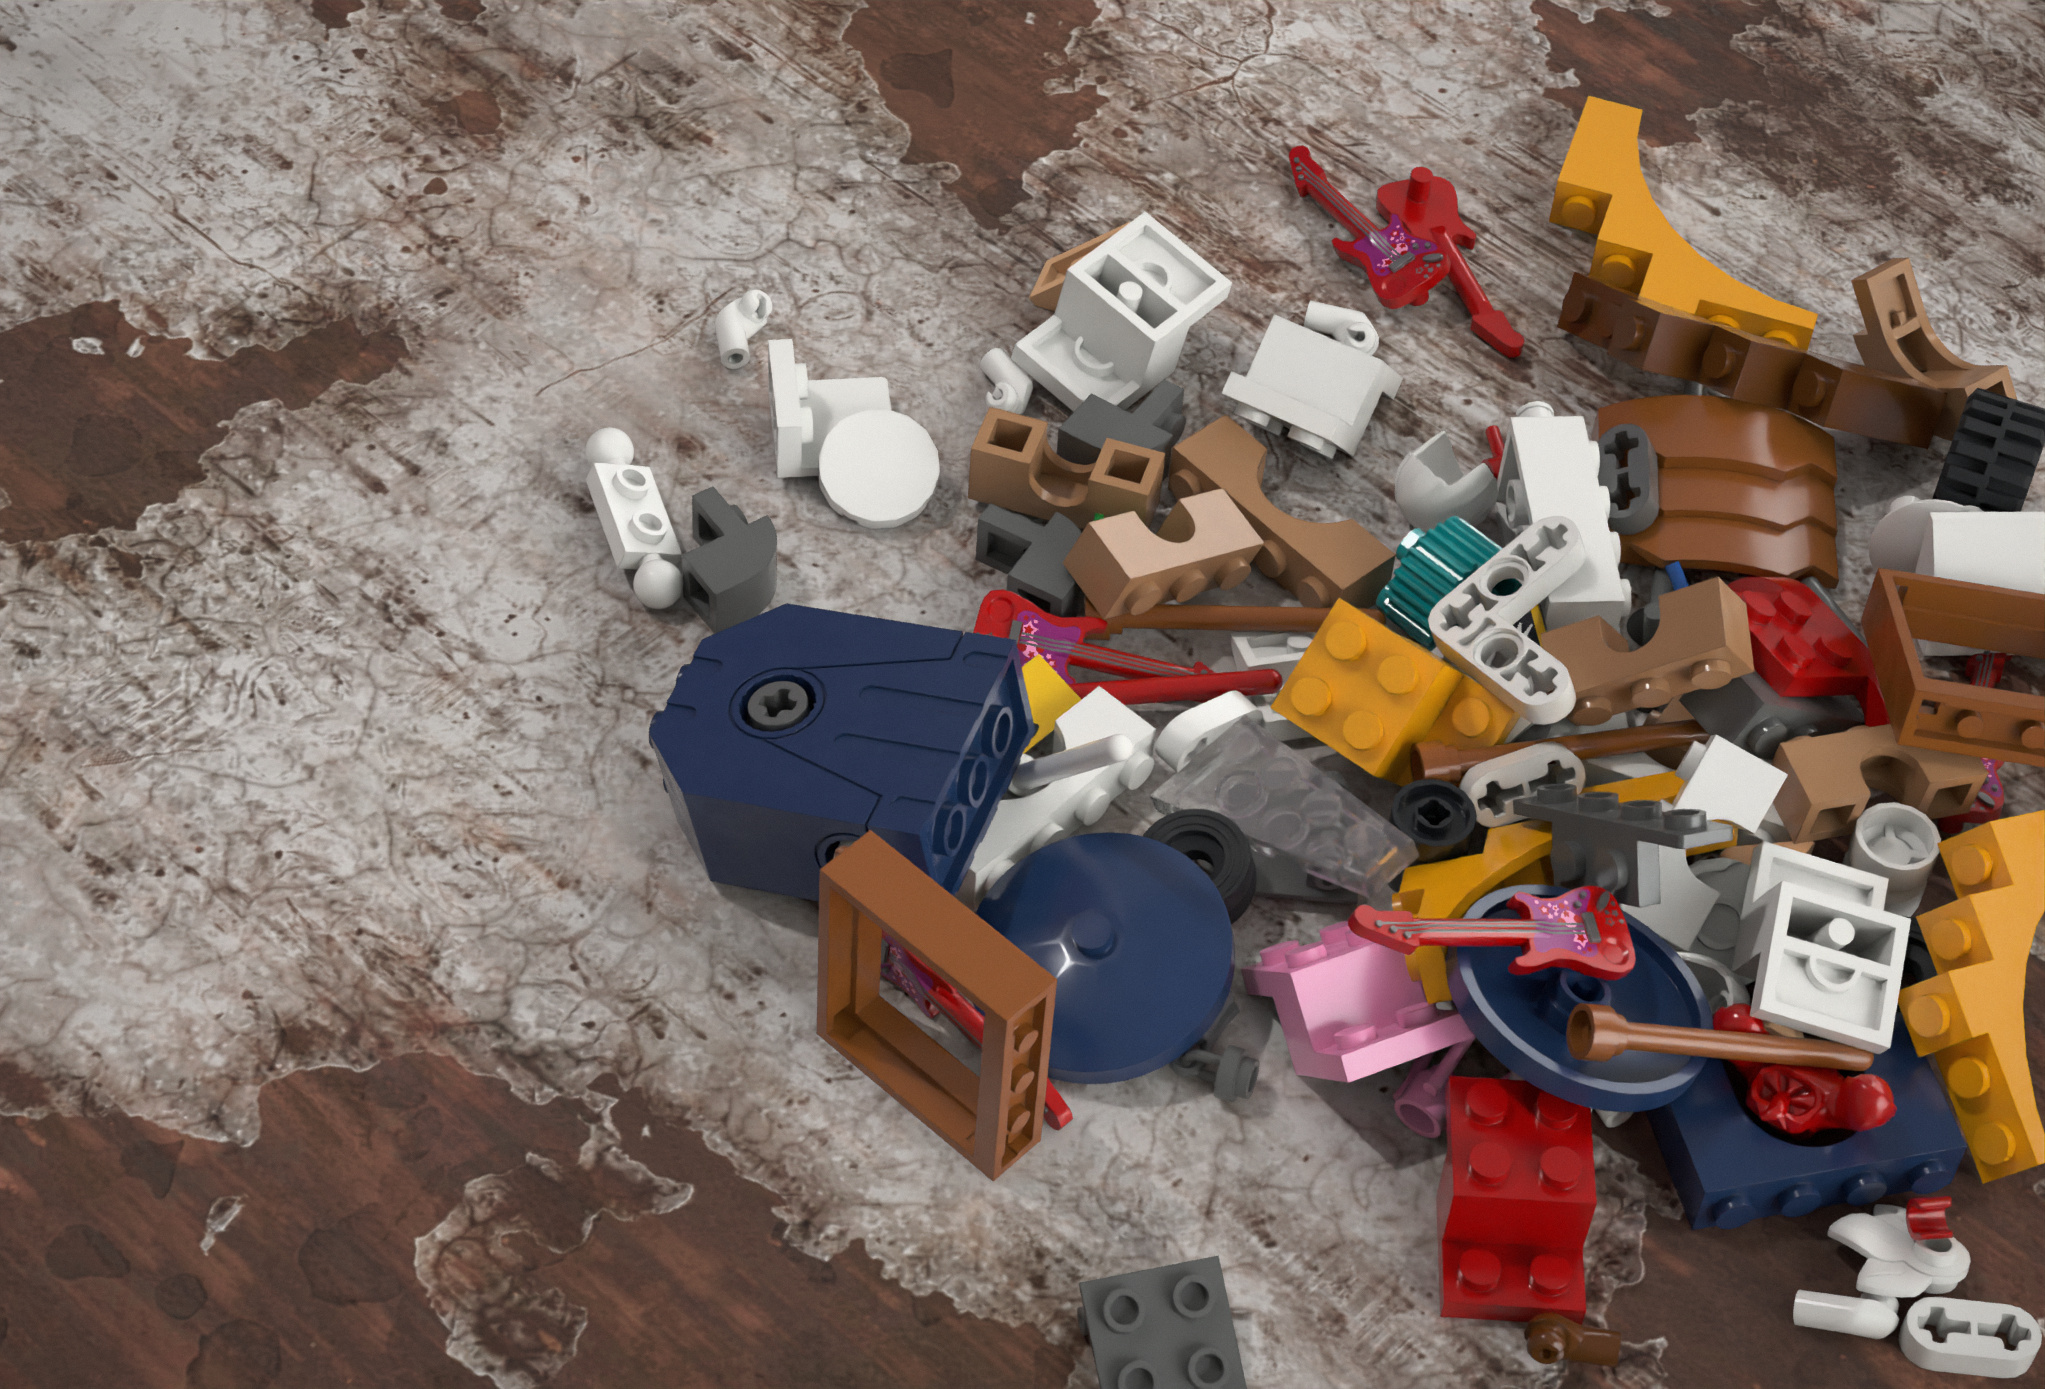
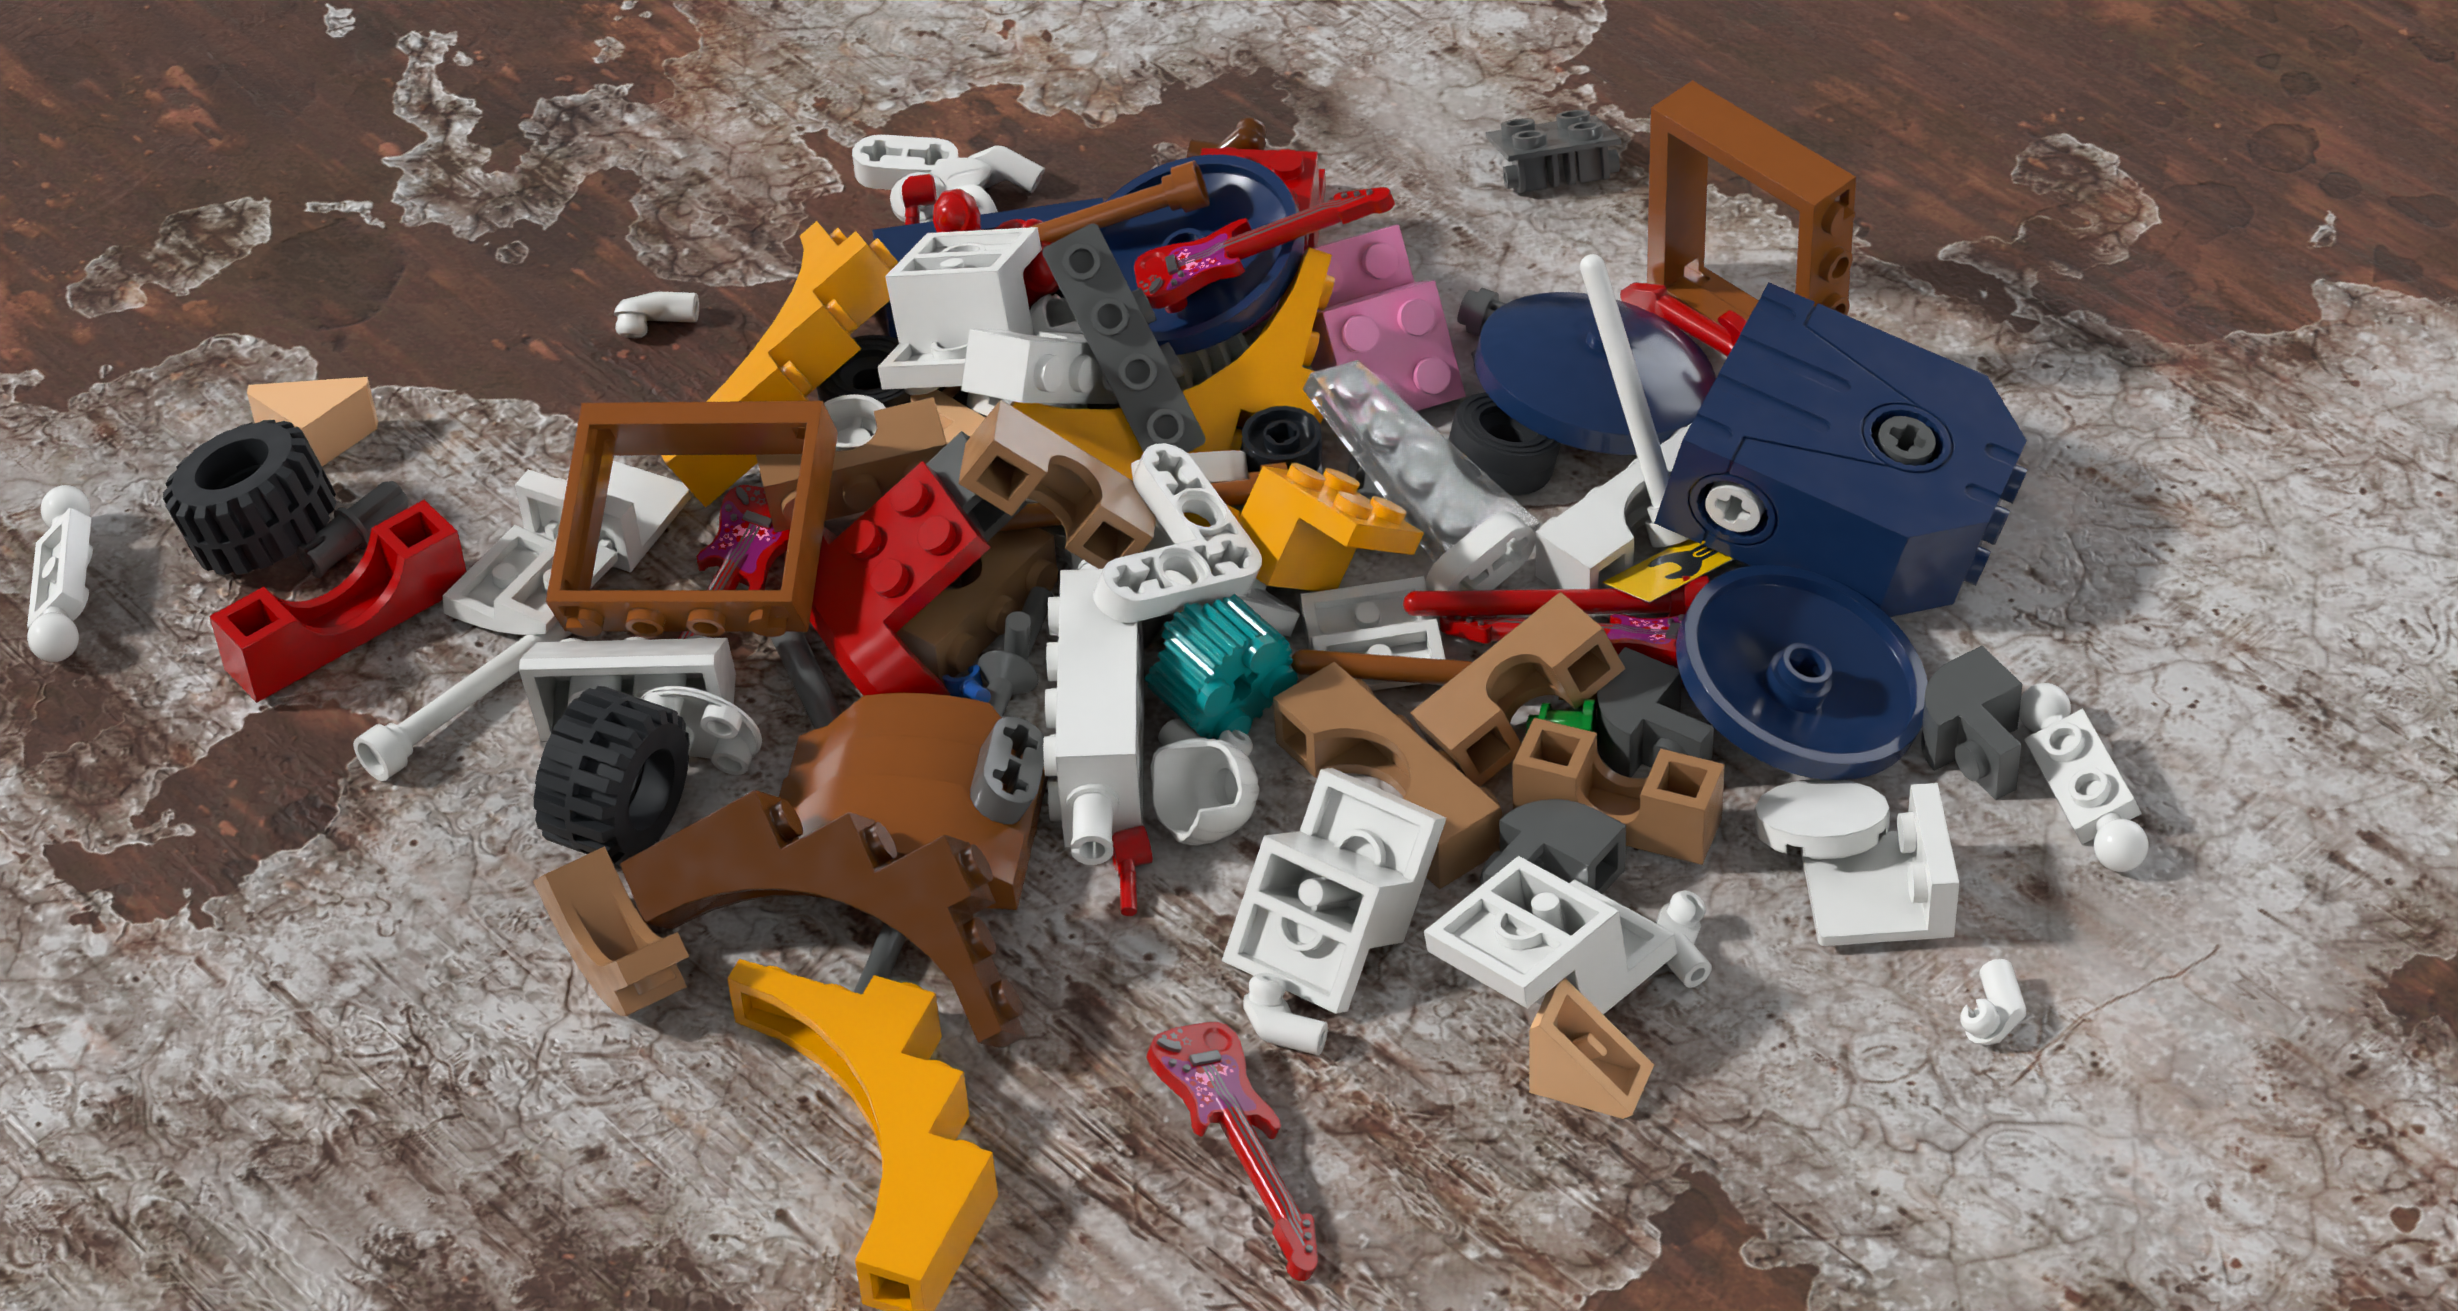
camera: 170 degrees left, 5 degrees down
red piece [1375,167,1525,357] -> none
none -> dark blue dish [1676,565,1928,781]

